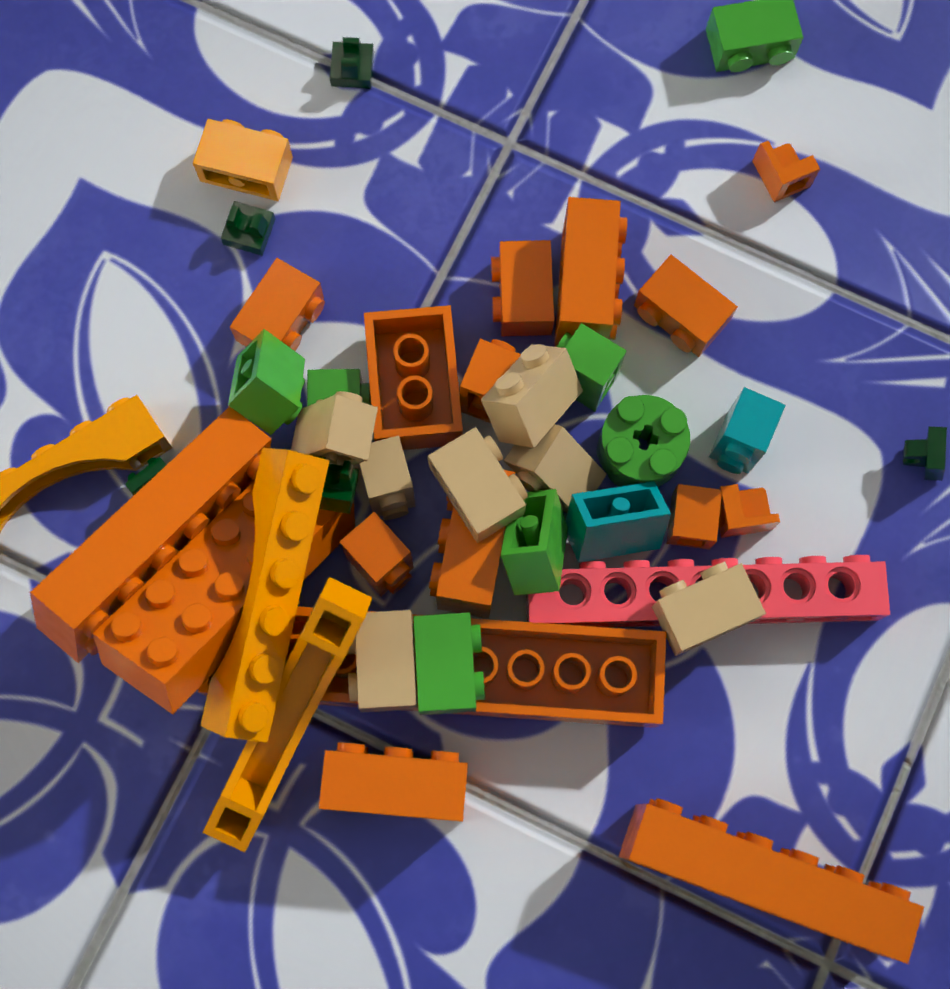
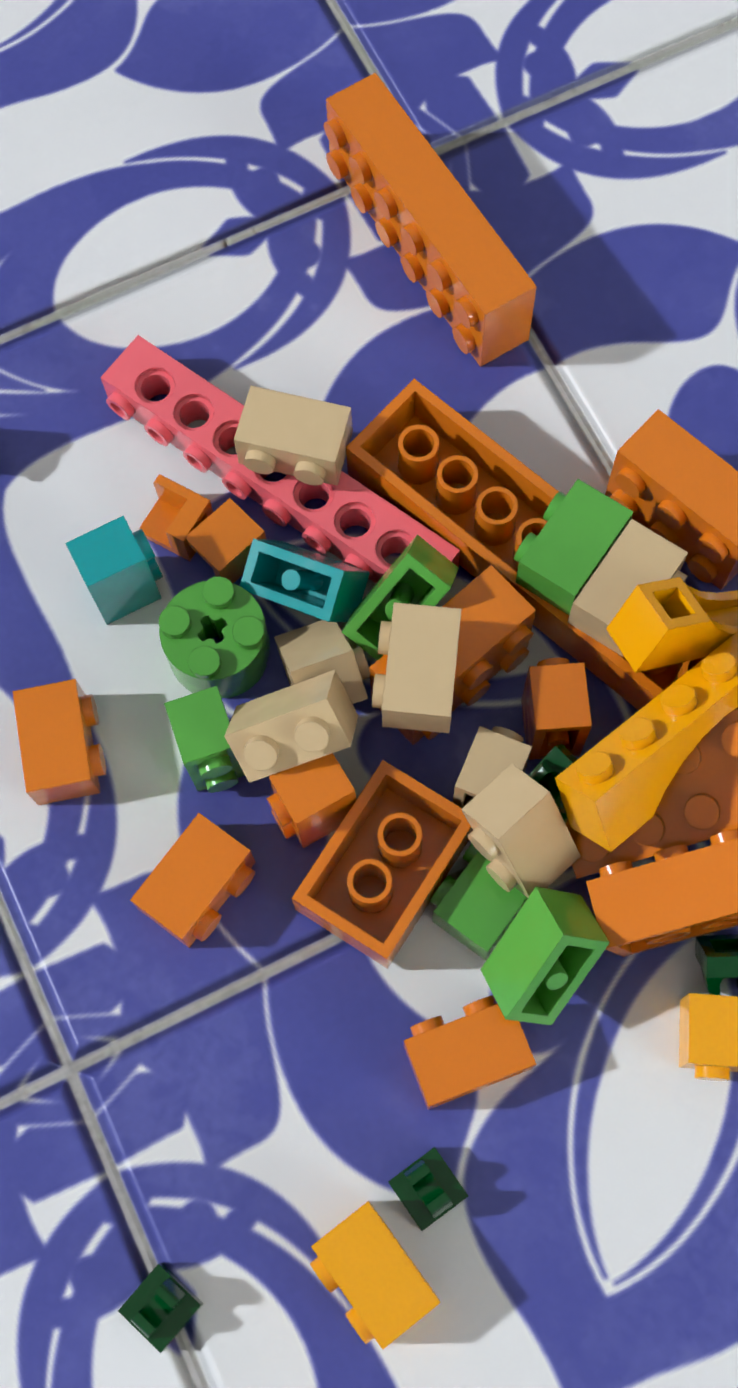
camera: 135 degrees left, 5 degrees down
orange brick [554,197,627,347] -> none

